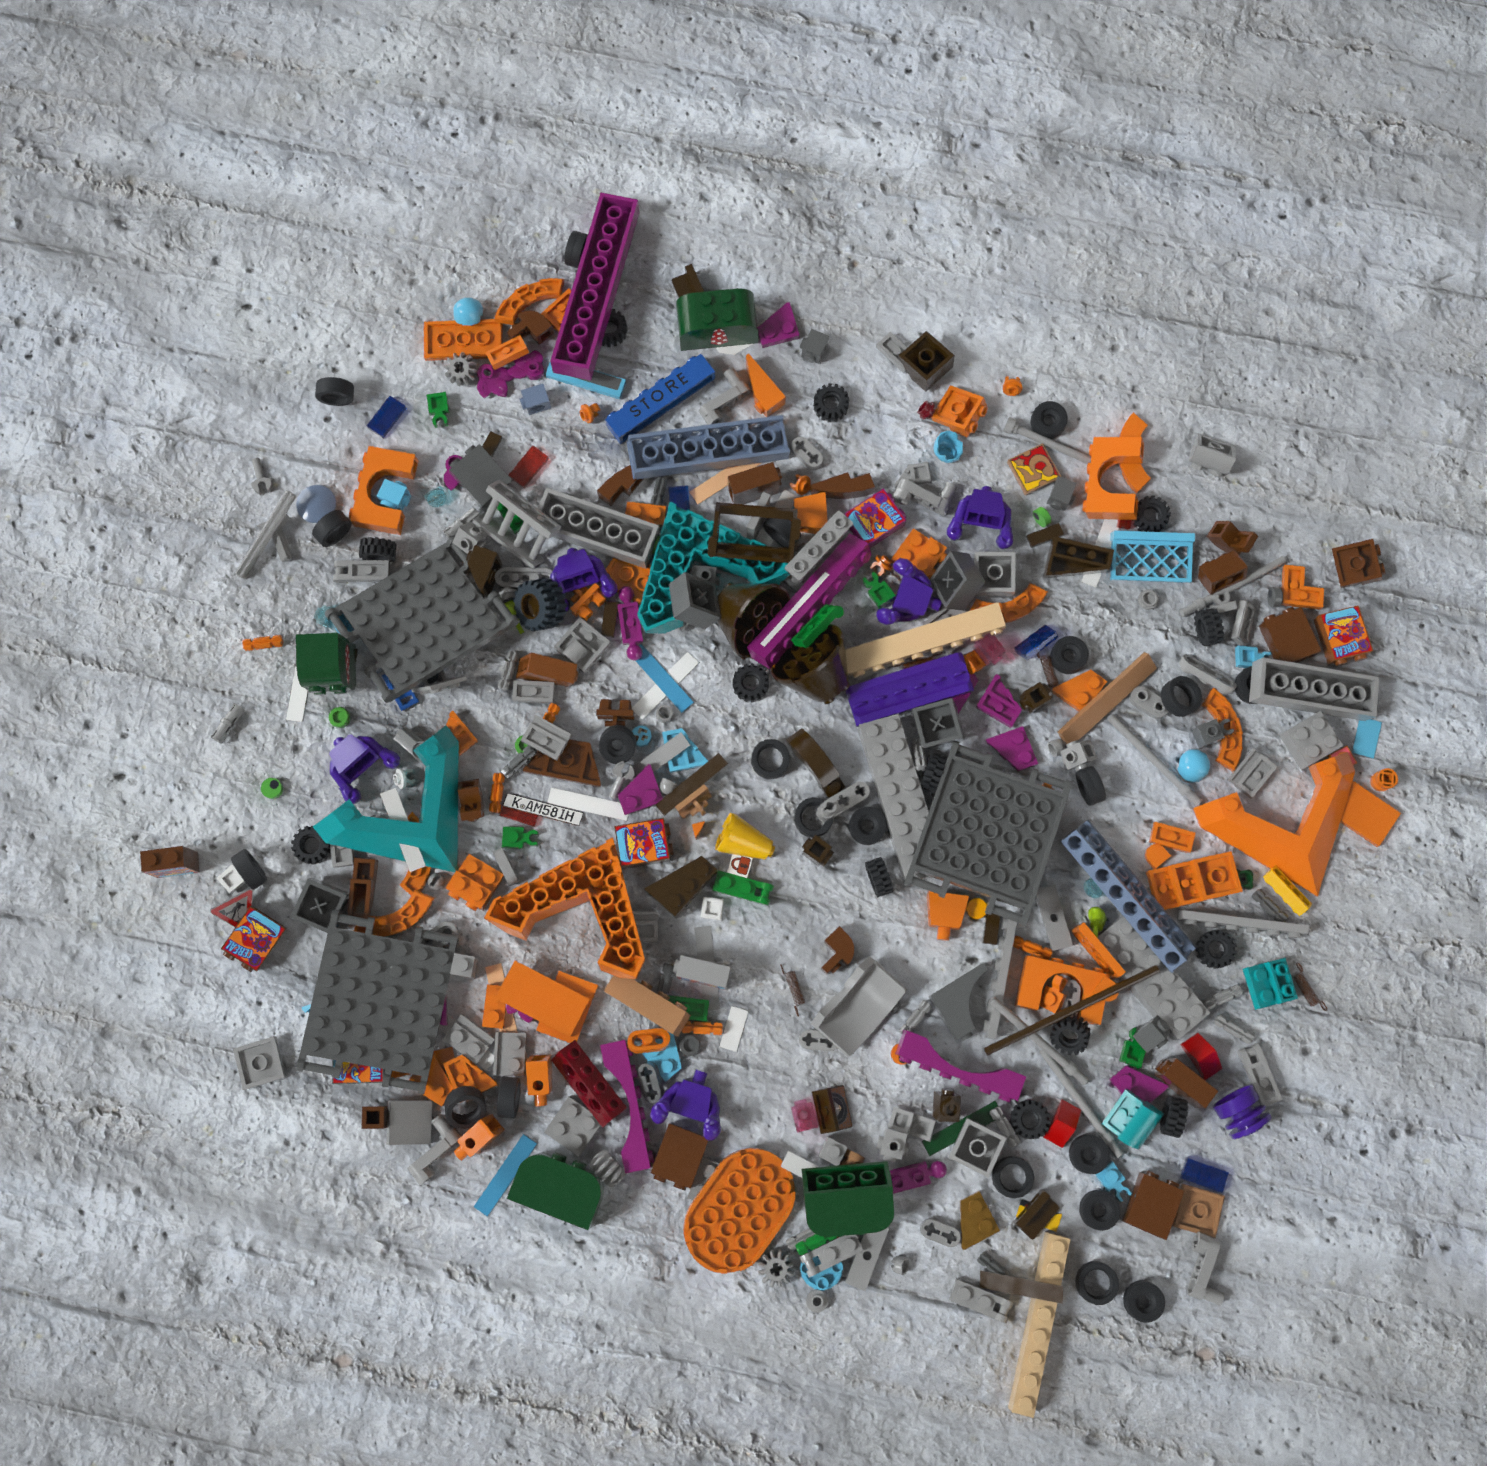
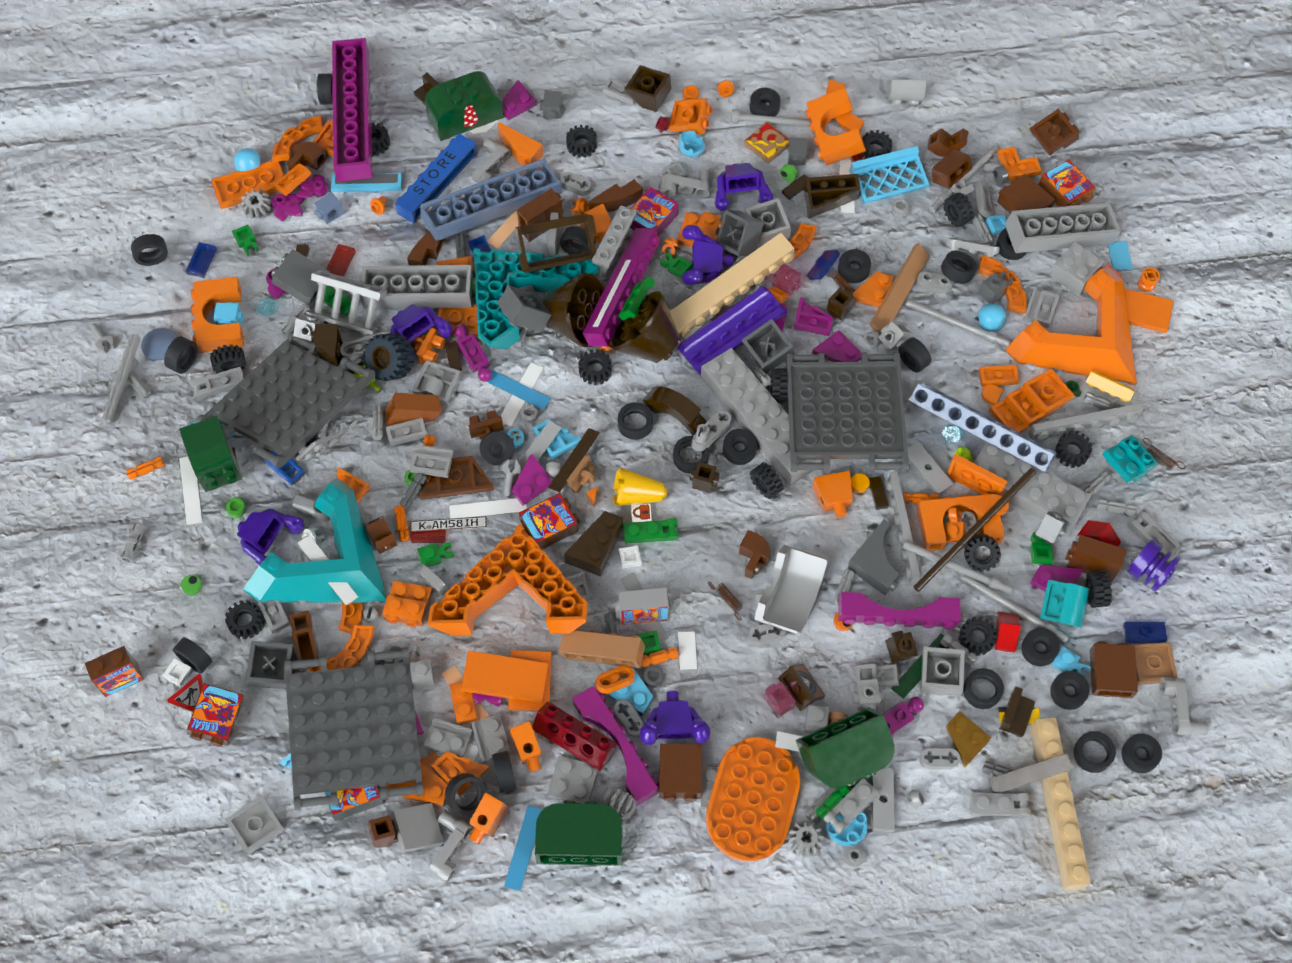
camera: 20 degrees left, 15 degrees down
none -> orange tile [682,85,700,100]
none -> light grey axle [972,214,994,245]

